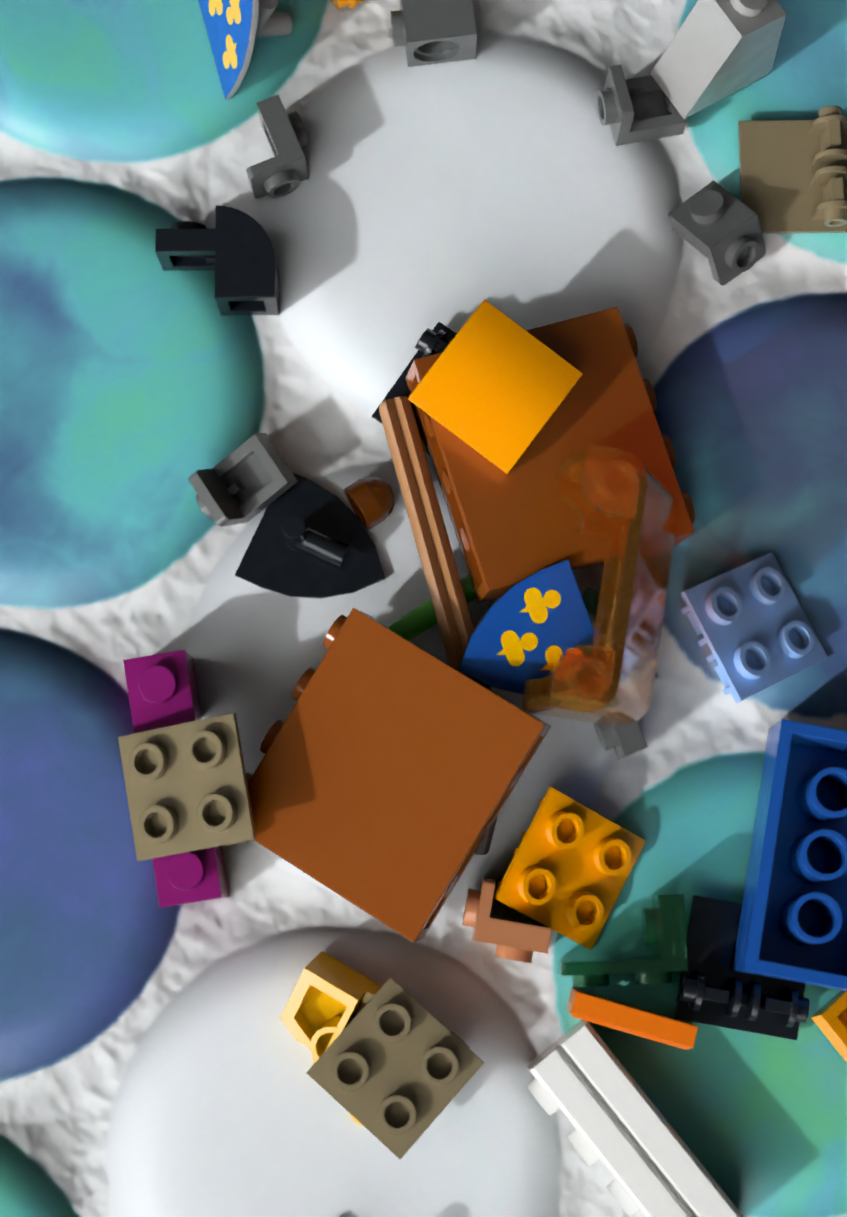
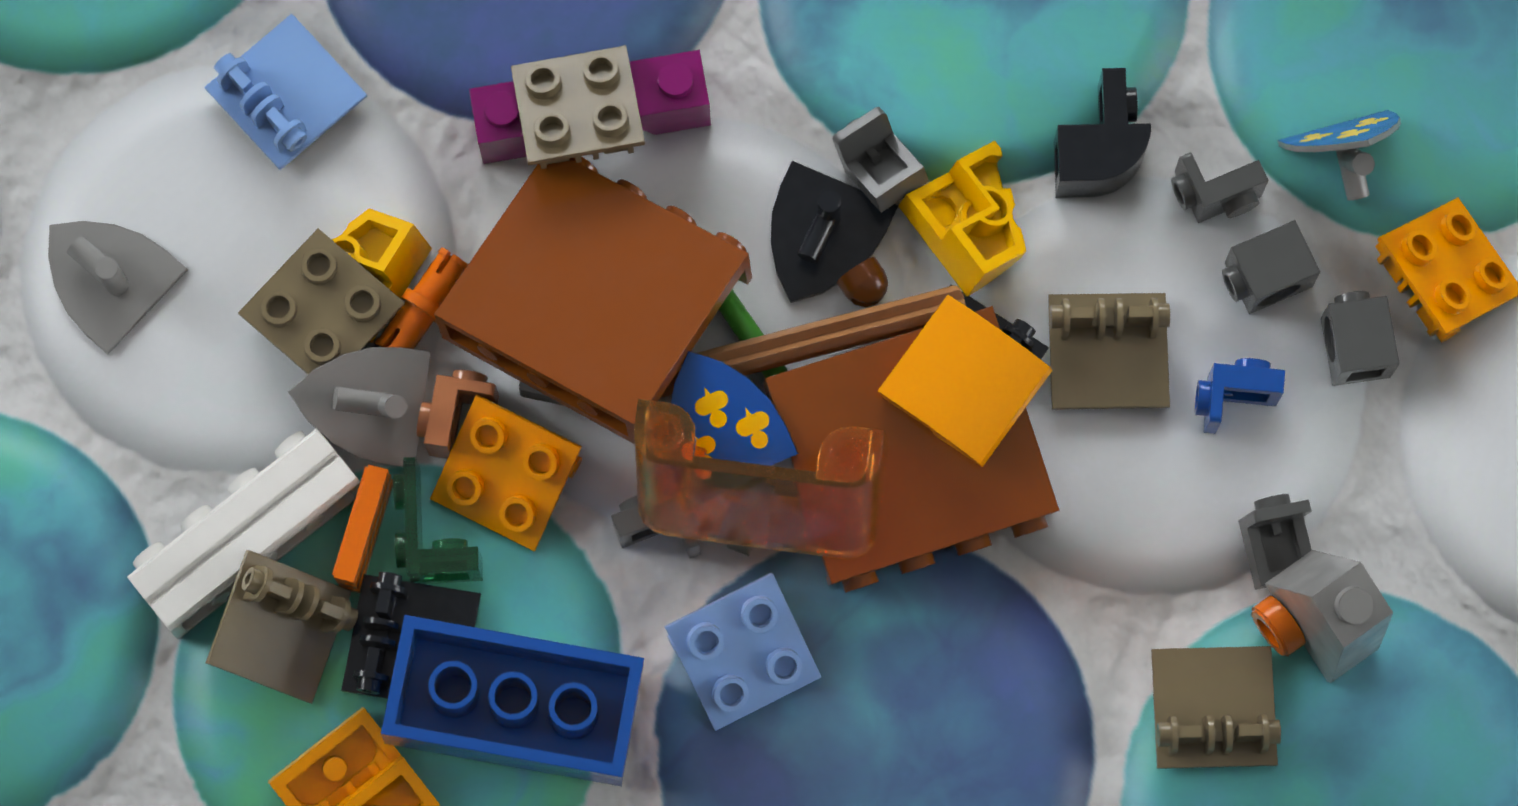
camera: 90 degrees right, 5 degrees down
dark grey bracket [668,180,766,286] -> none
none -> light blue hinge [204,14,367,170]
none -> dark tan hinge [206,550,358,704]
none -> light grey shield [288,347,431,468]
none -> orange pin [374,247,468,349]
none -> yellow slope [898,141,1026,297]
none -> dark tan hinge [1048,293,1170,410]
none -> blue bracket [1194,358,1285,434]
none -> dark grey brick [1222,220,1320,314]
none -> orange tile [1251,595,1306,656]

